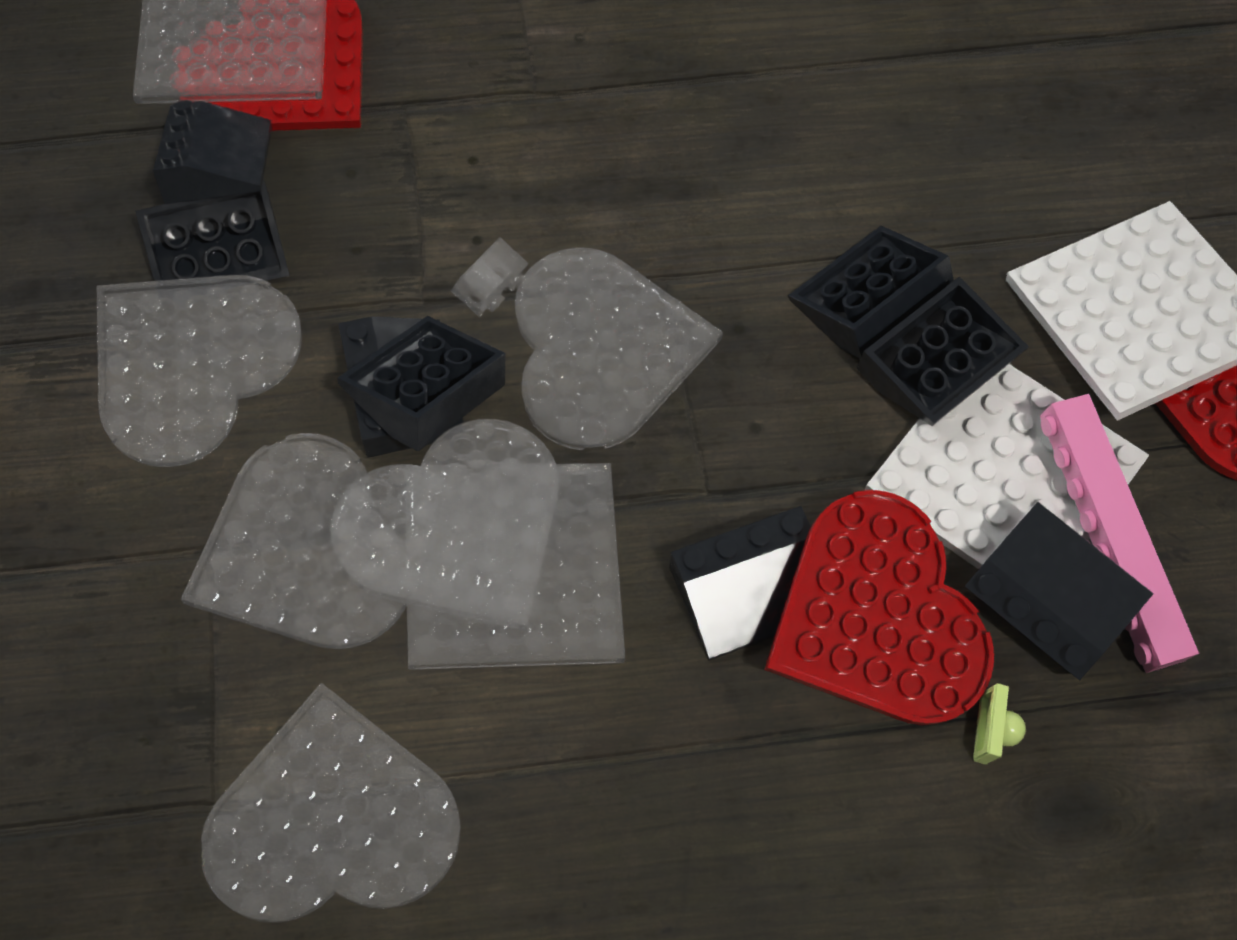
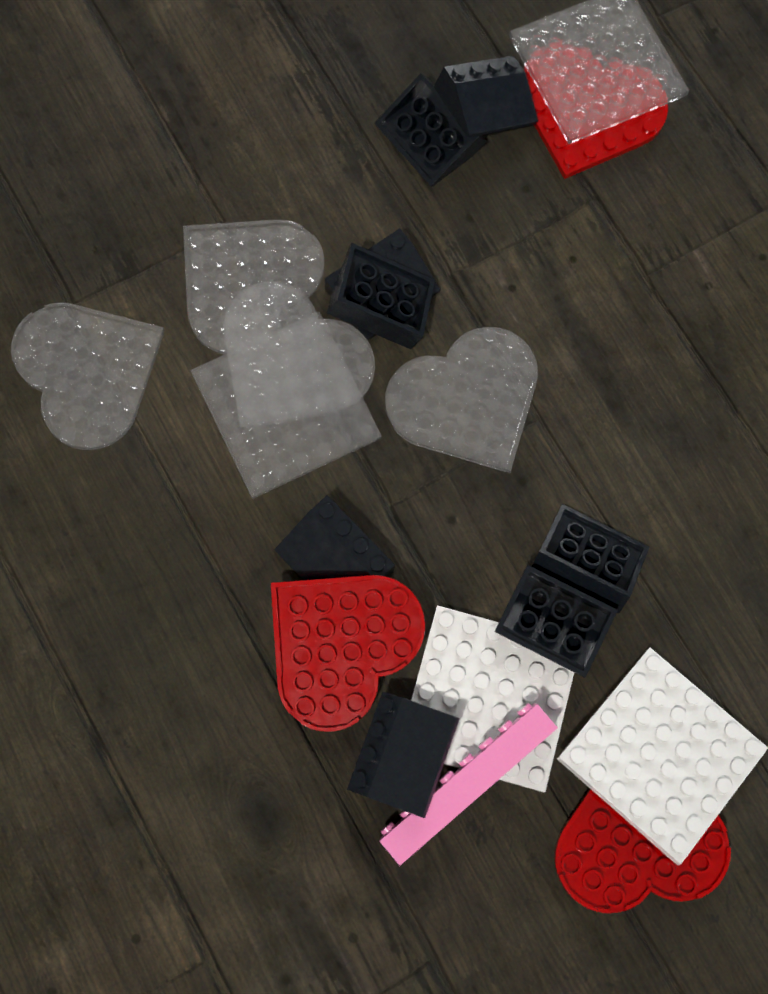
camera: 65 degrees right, 10 degrees up
clear plate [97,275,302,467] -> none
clear brick [451,237,529,317] -> none
yellowish green tile [973,683,1026,765] -> none

